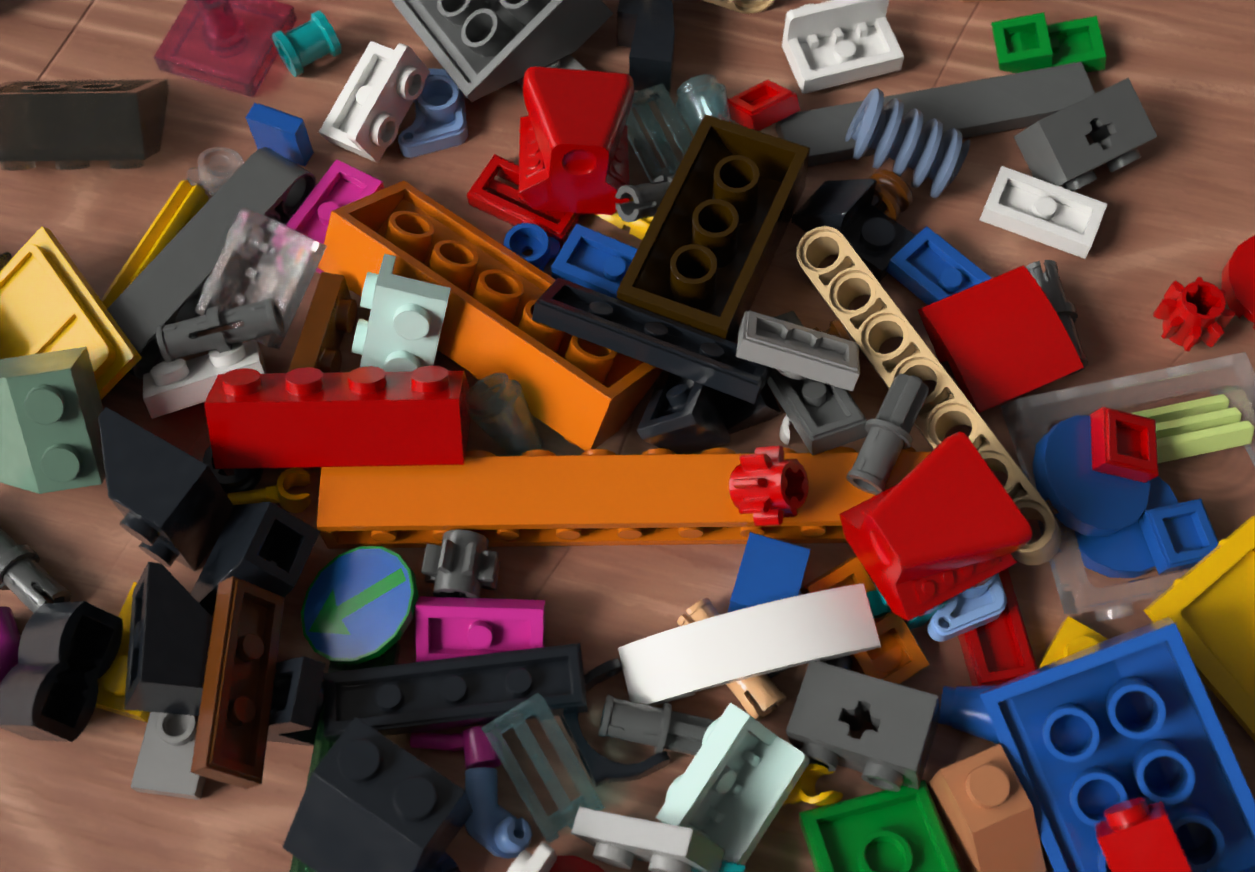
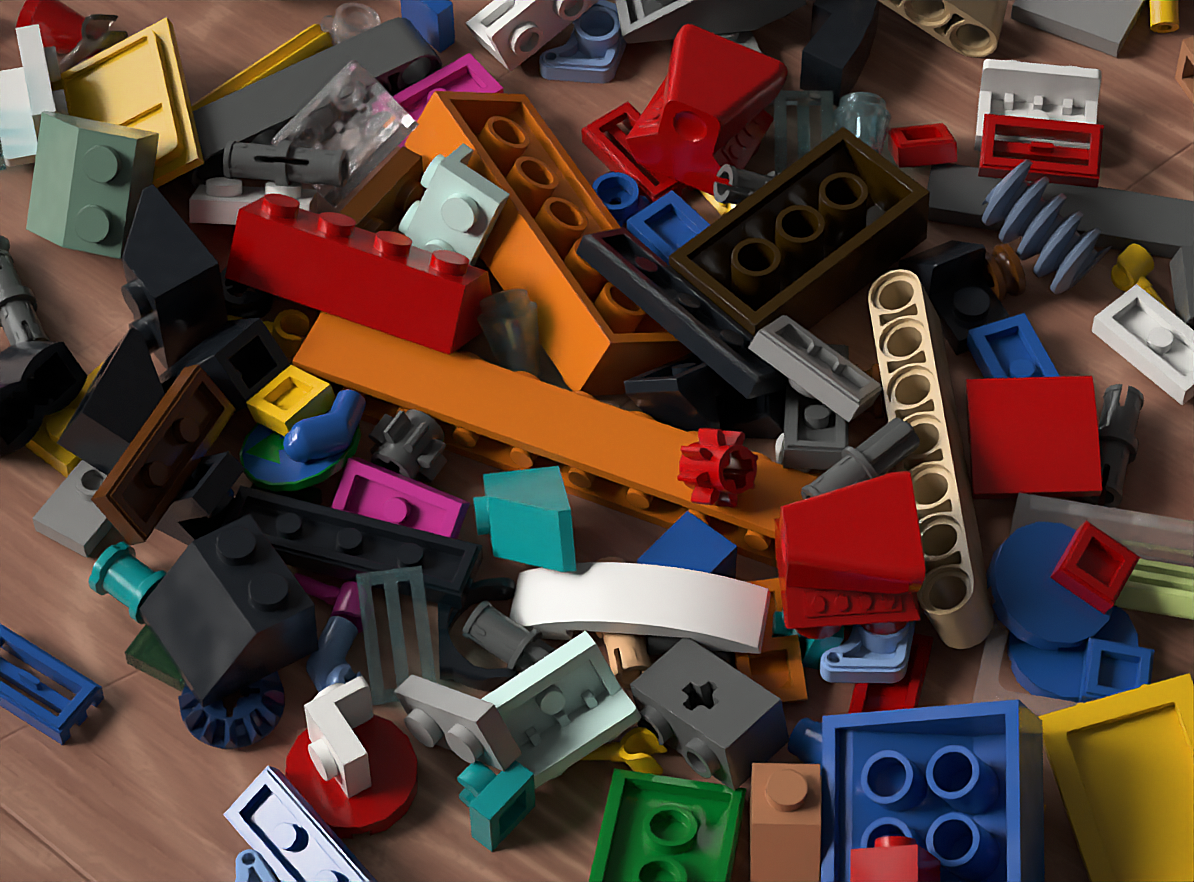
camera: 25 degrees right, 10 degrees down
none -> teal bush [88,541,167,625]
none -> yellow plate [246,365,336,437]
none -> blue arm [283,390,366,463]
none -> teal slope [473,466,577,572]
none -> red tile [978,114,1104,188]
none -> yellow hand [1111,243,1170,310]

